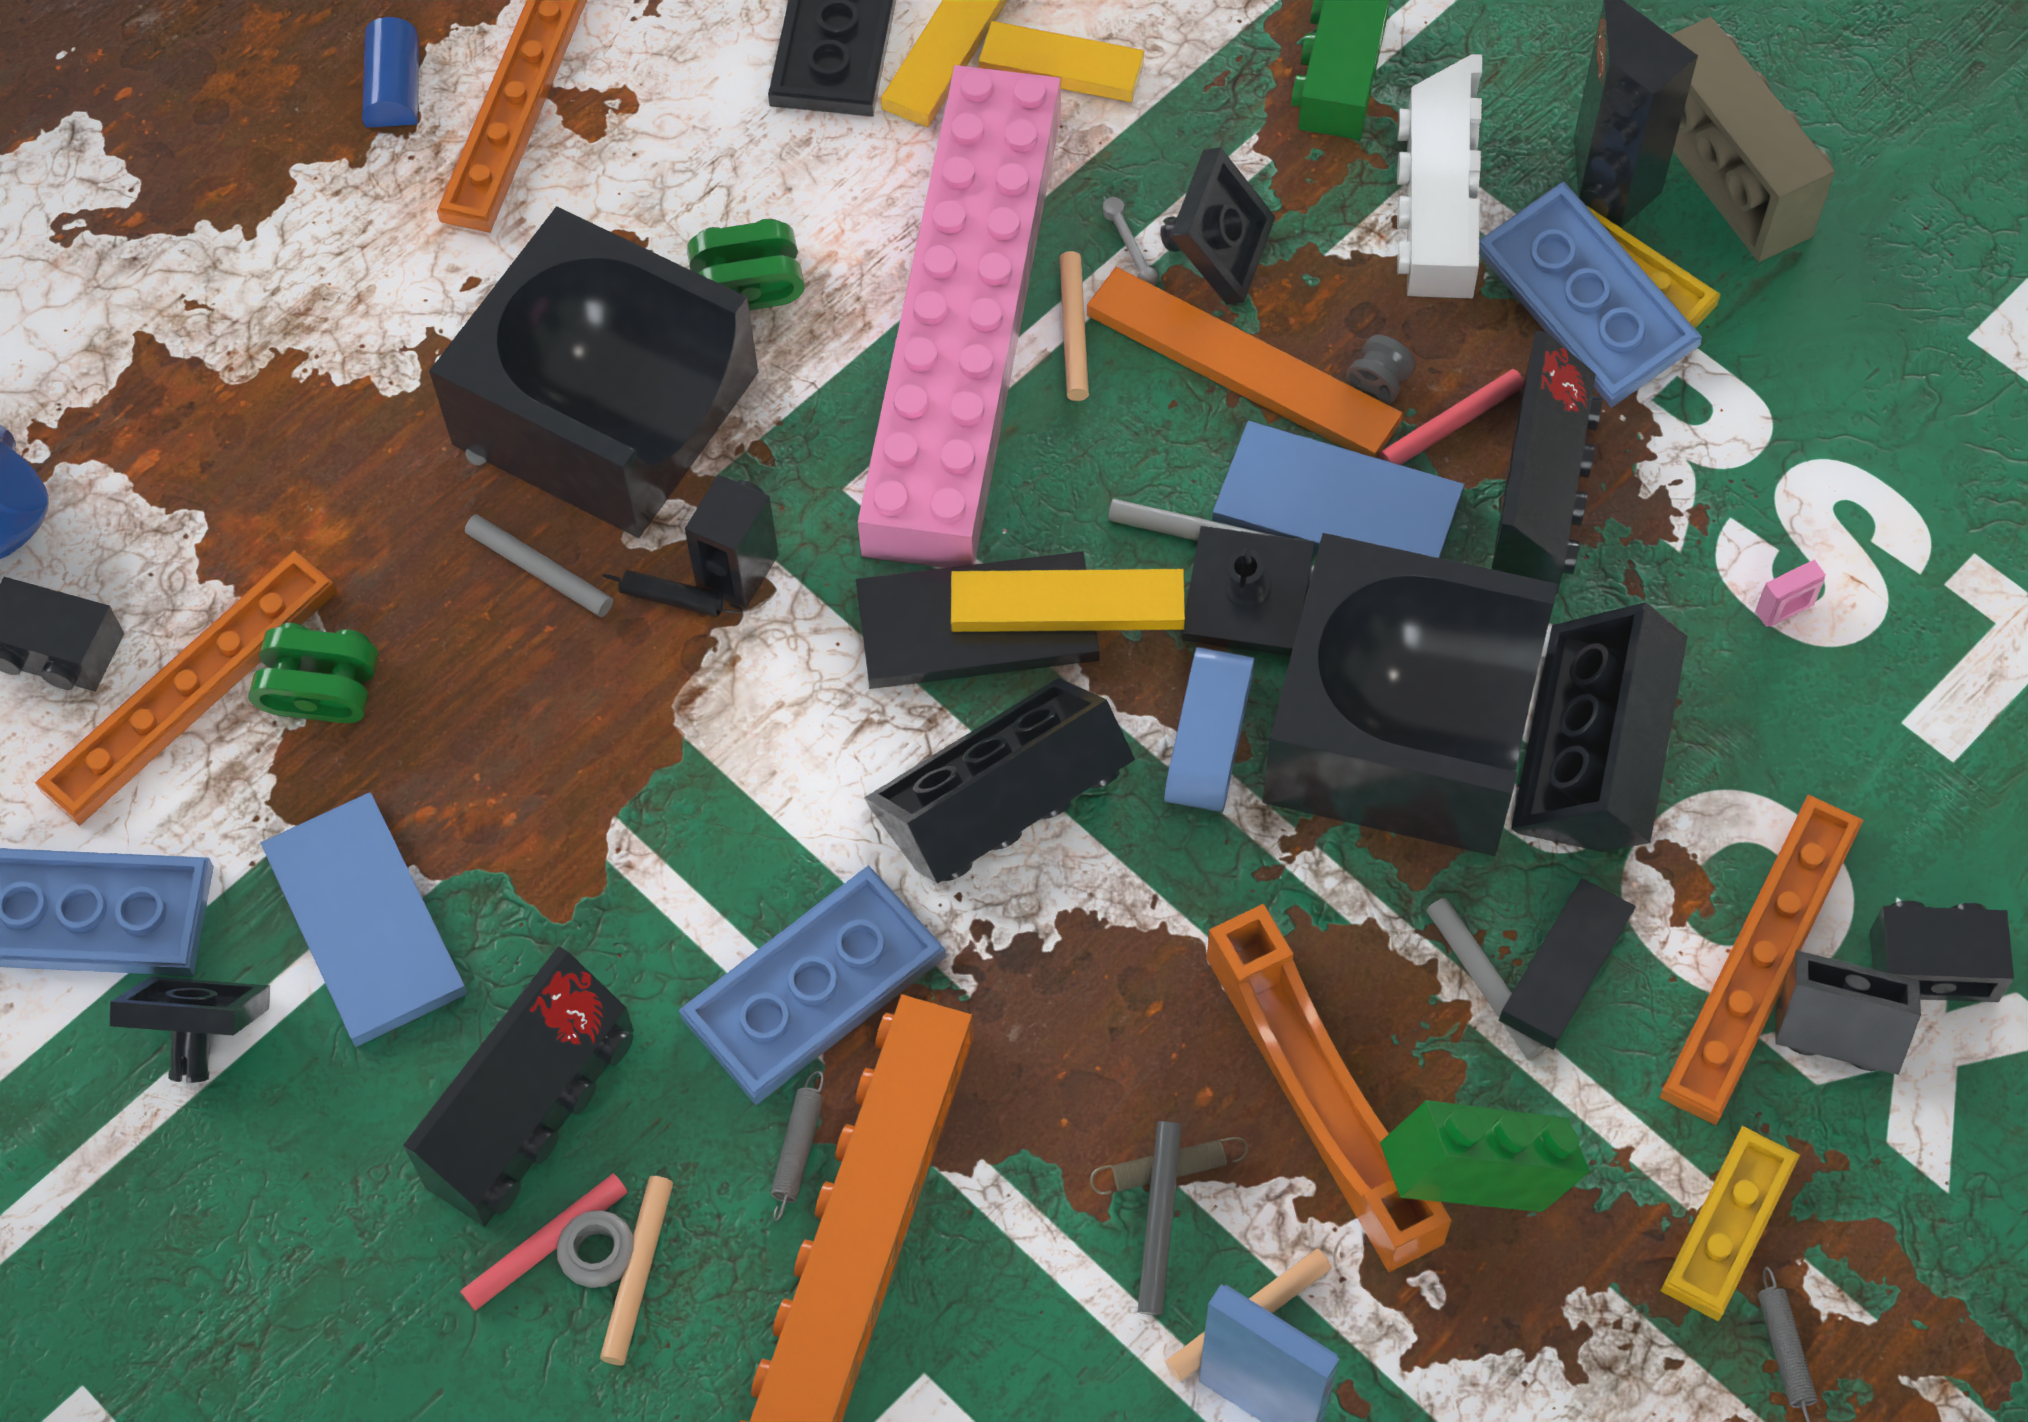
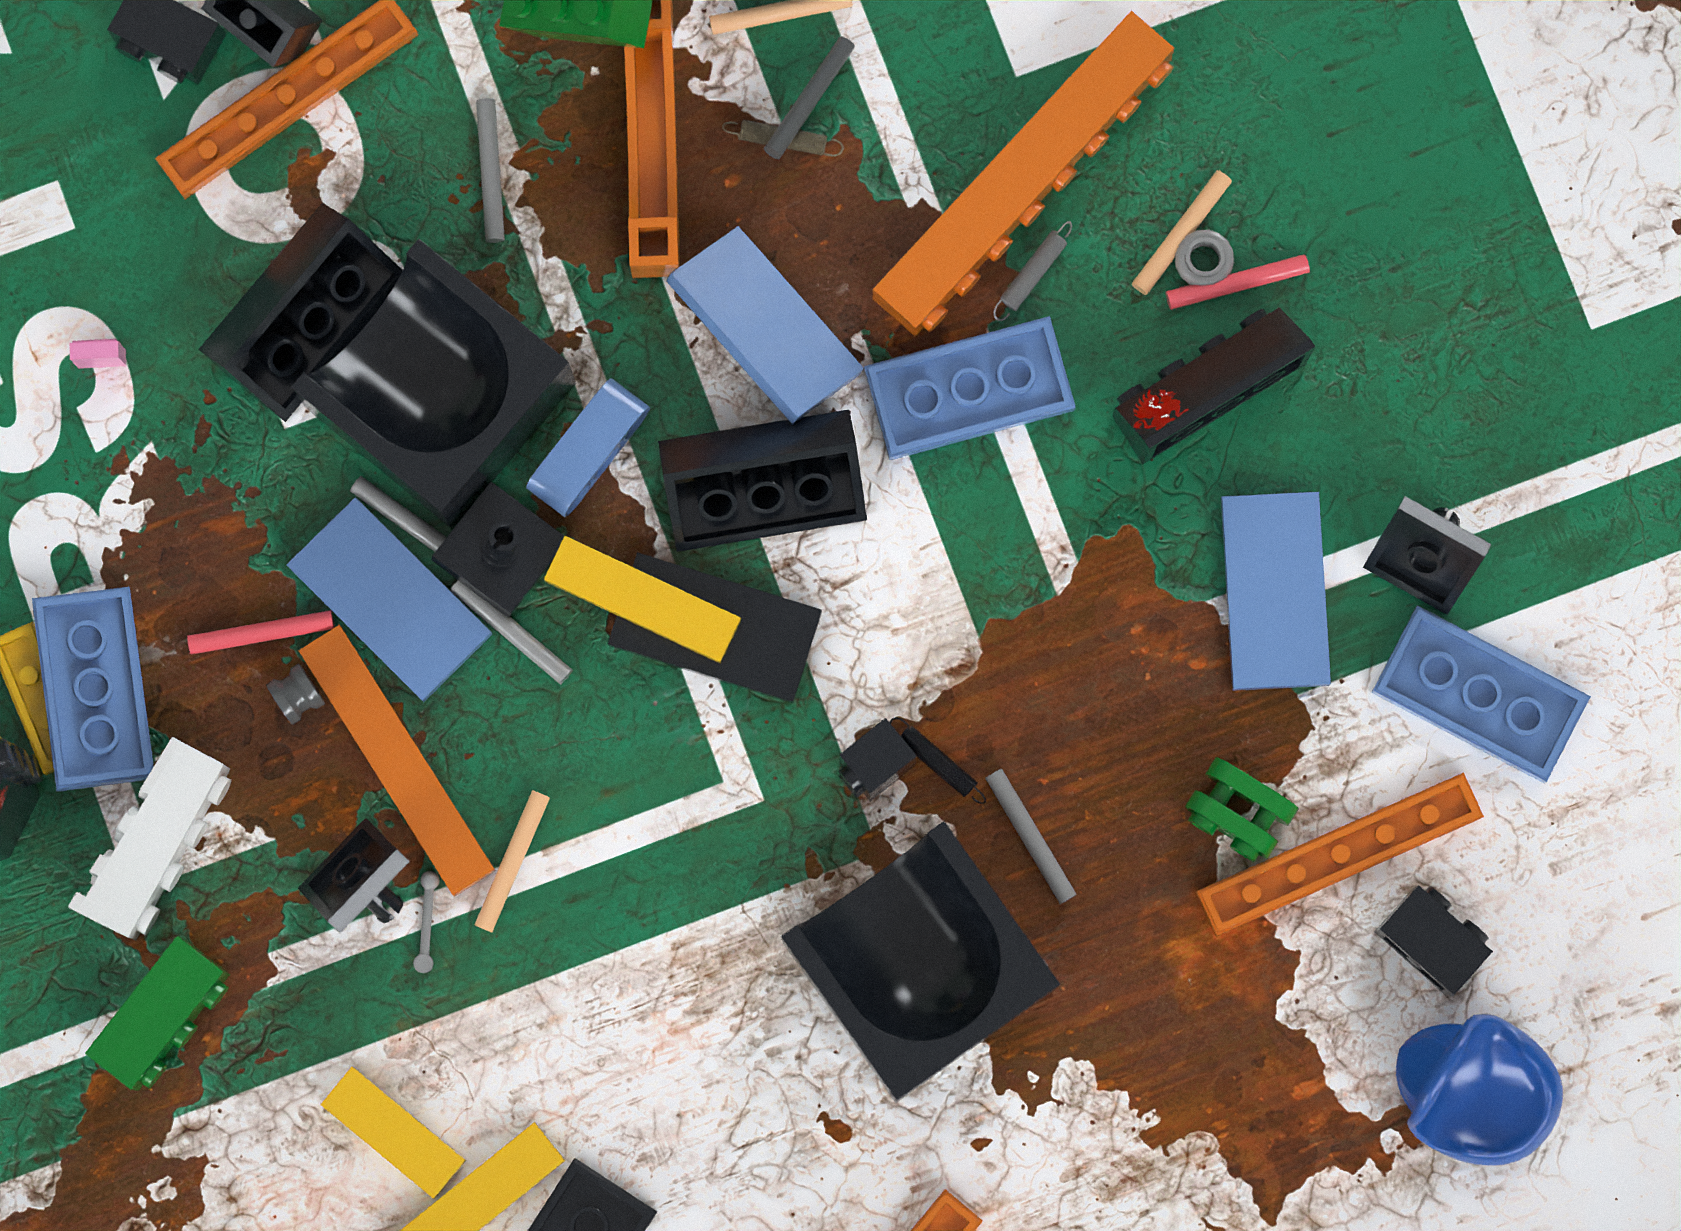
camera: 155 degrees left, 20 degrees up
green brick [687,219,805,311] -> none
bright pink brick [858,65,1061,568] -> none
black slope [1491,331,1603,594] -> none
black tile [1498,878,1636,1050] -> none
none -> medium blue tile [666,226,864,425]

